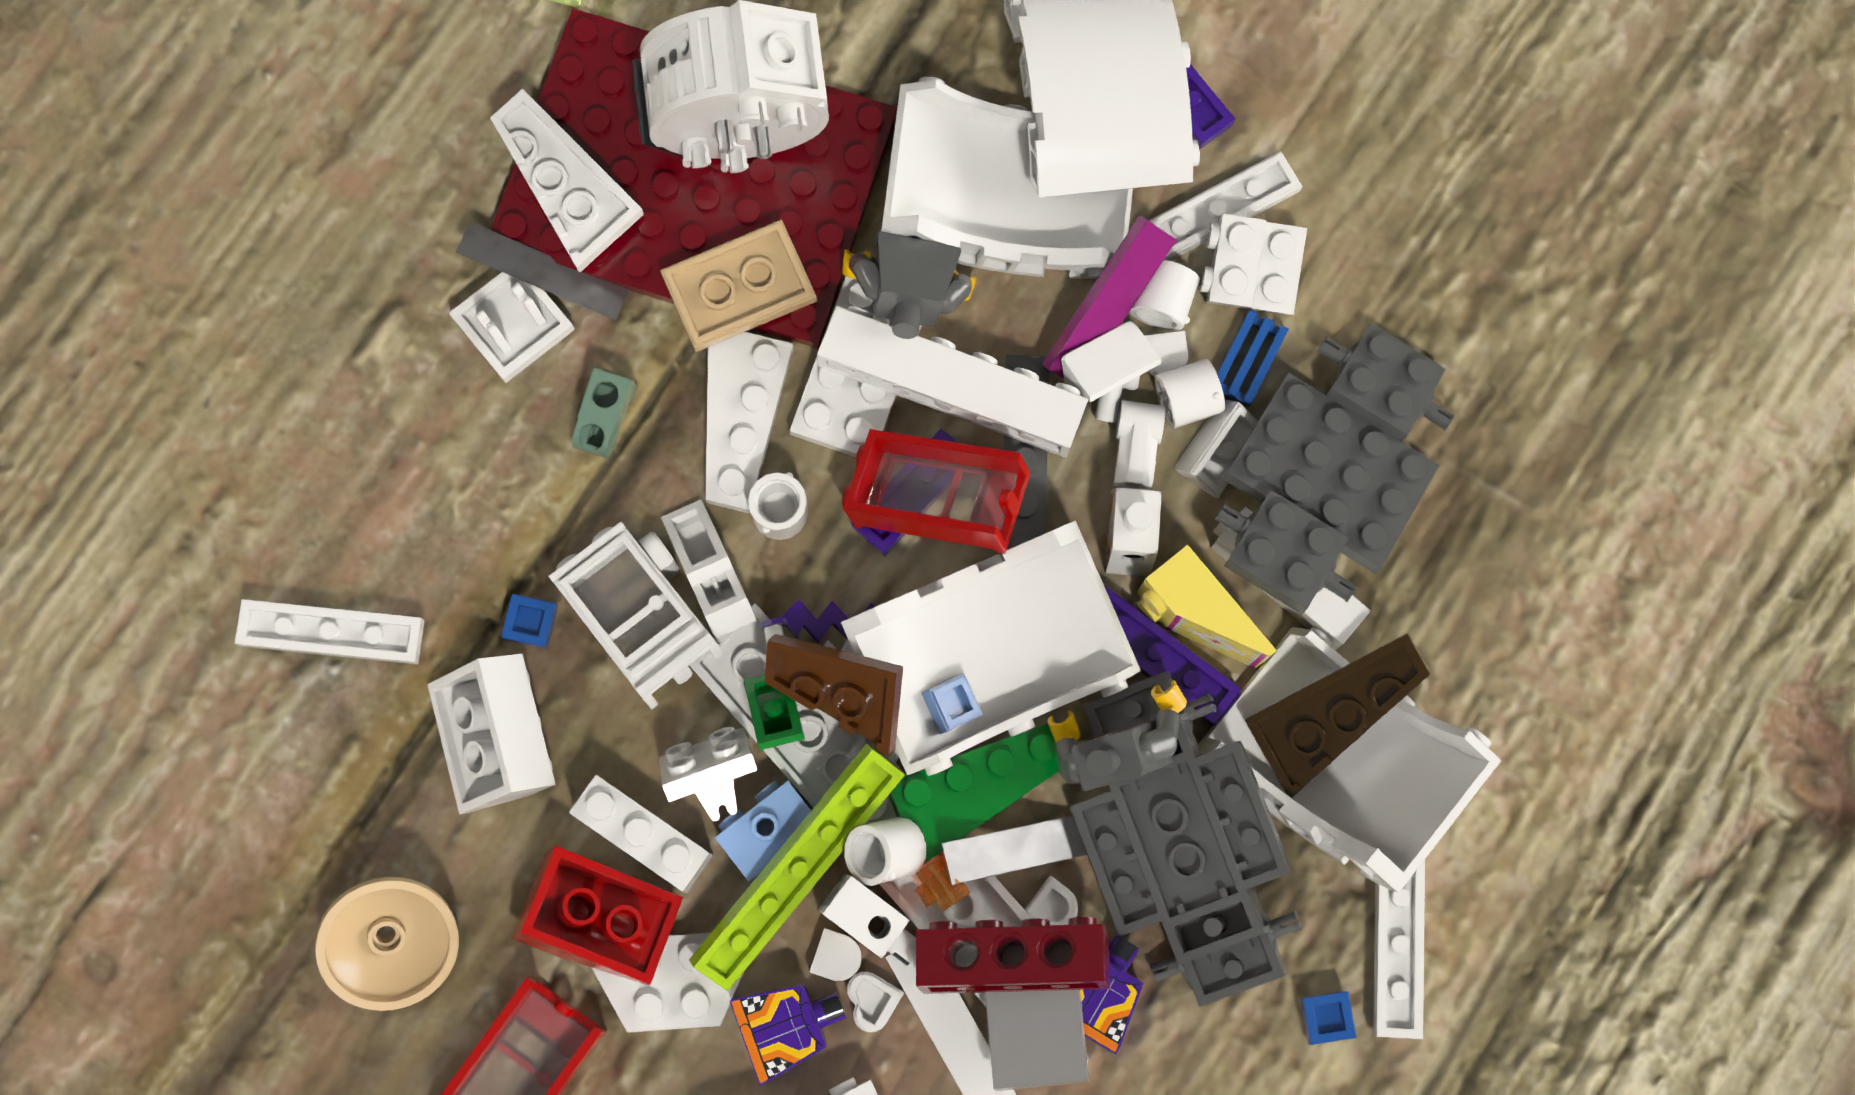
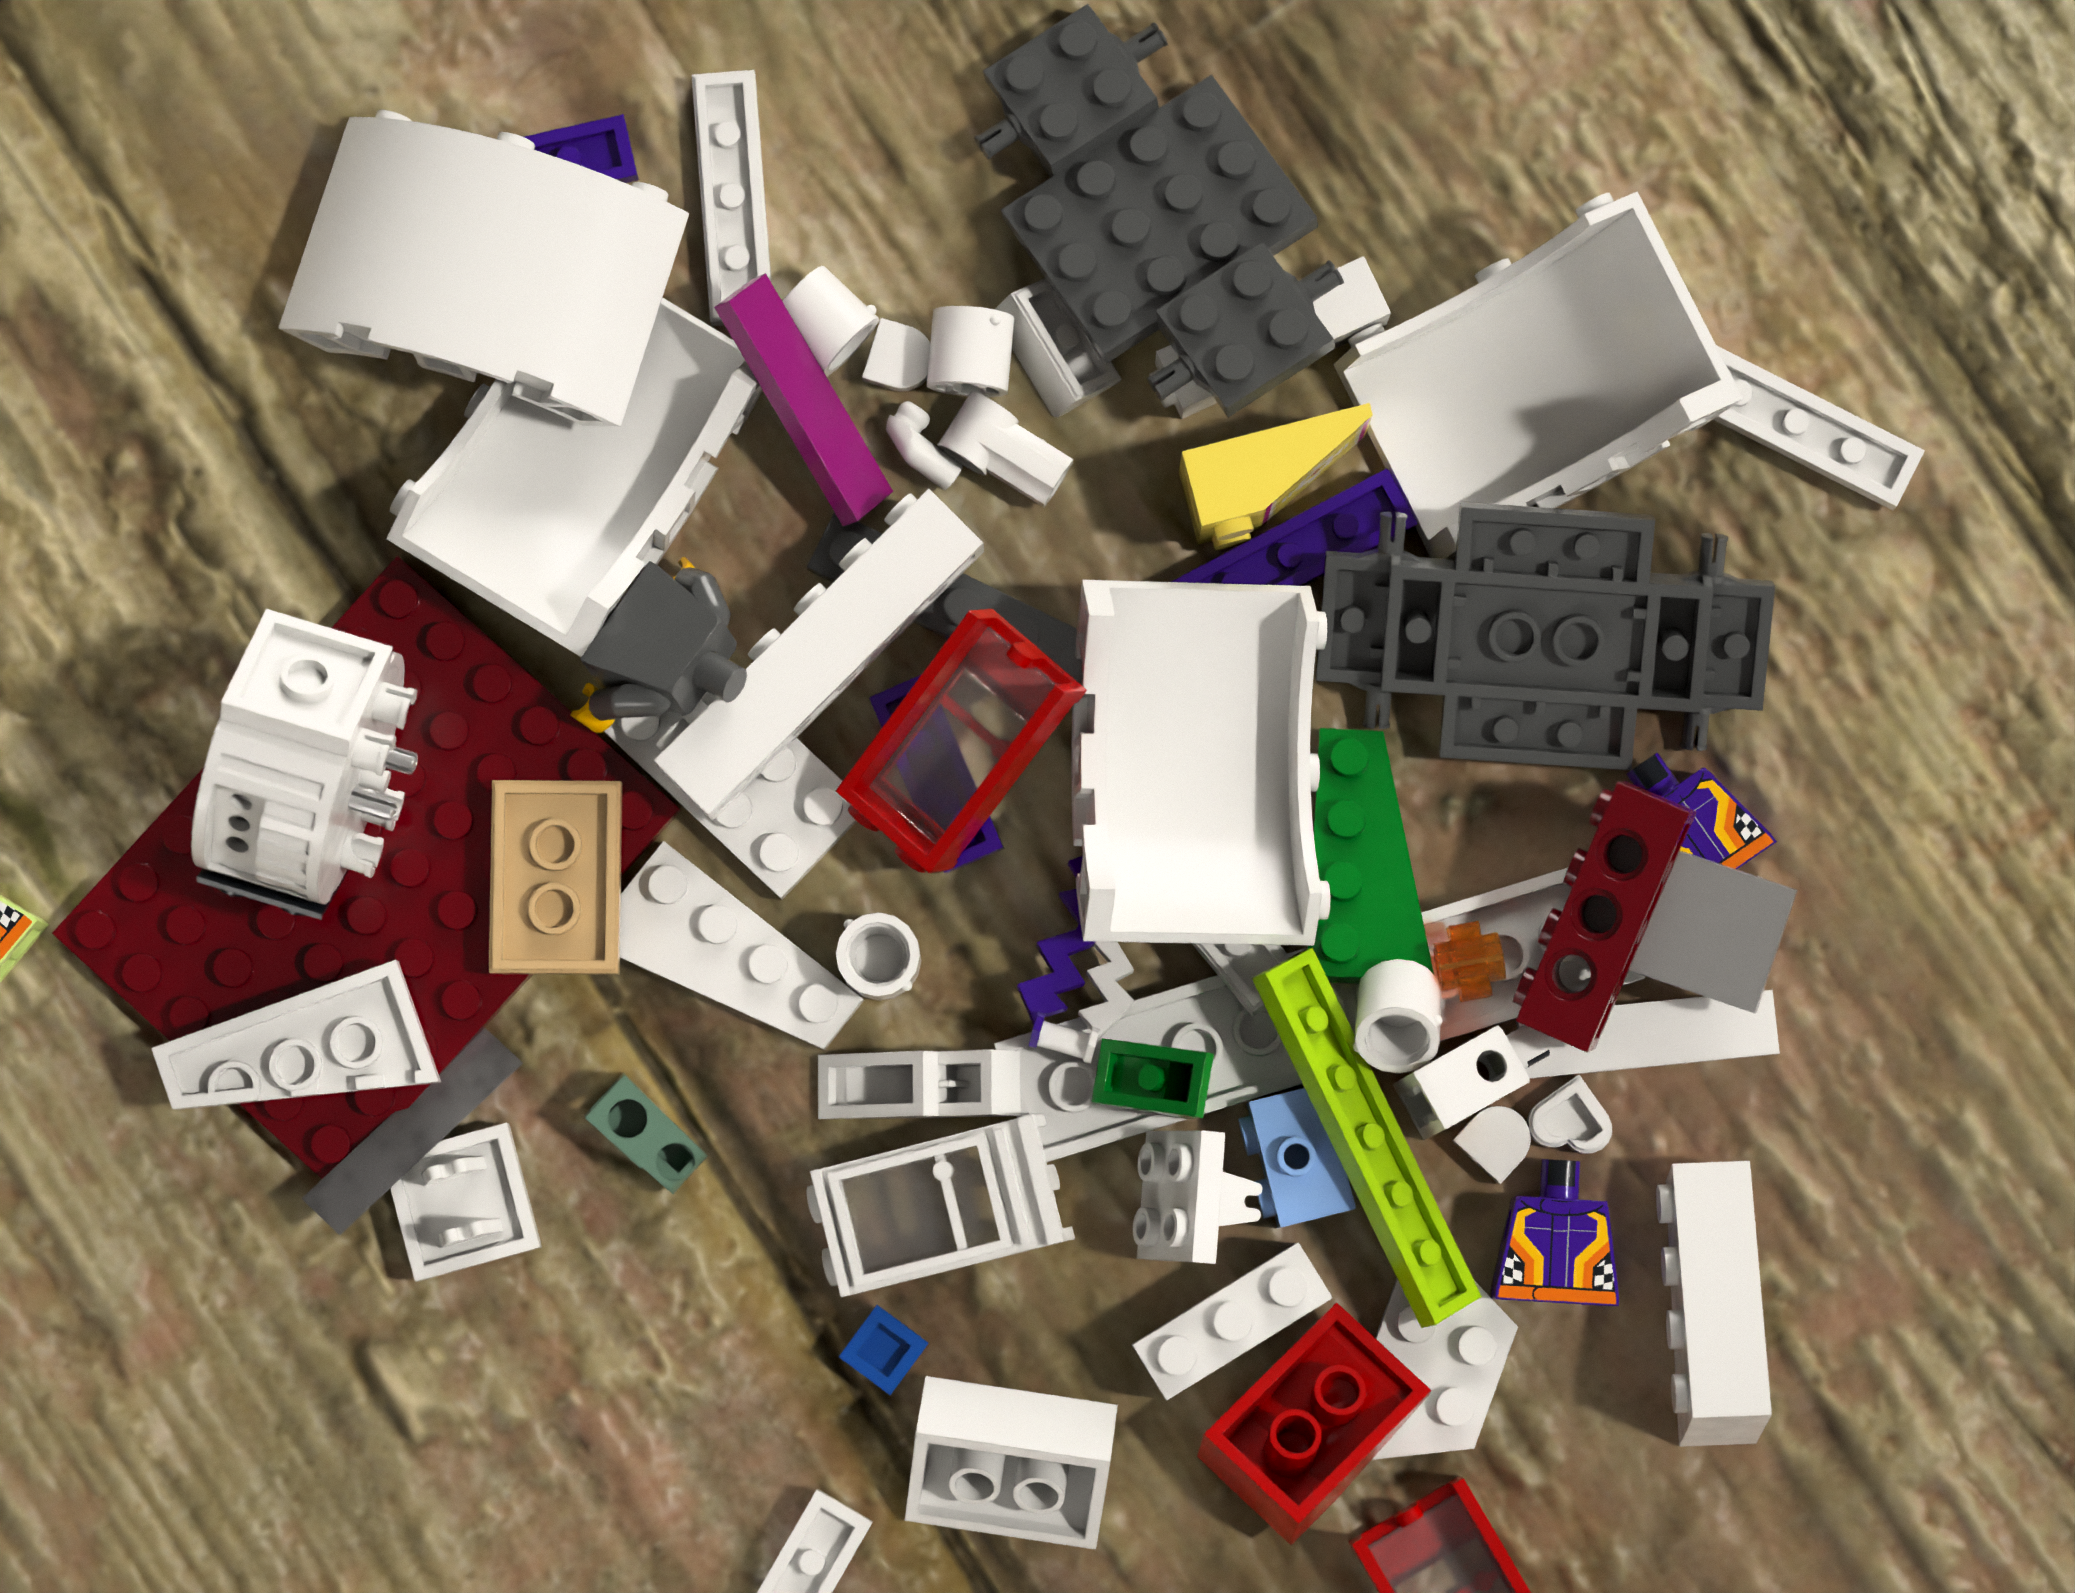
camera: 60 degrees left, 5 degrees up
white tile [638,532,679,581] -> none
reddish brown wing [765,634,904,757] -> none
medium blue tile [921,673,983,734] -> none
sticker [942,816,1088,885] -> none
white tile [1025,875,1078,925] -> none
dark grey torso [1047,680,1187,791] -> none
white slope [1061,321,1161,402] -> none
white torso [1105,488,1161,577] -> none
white plate [1200,214,1307,315] -> none
blue tile [1217,309,1289,407] -> none
dark brown wing [1245,633,1431,798] -> none
blue plate [1300,991,1357,1045] -> none

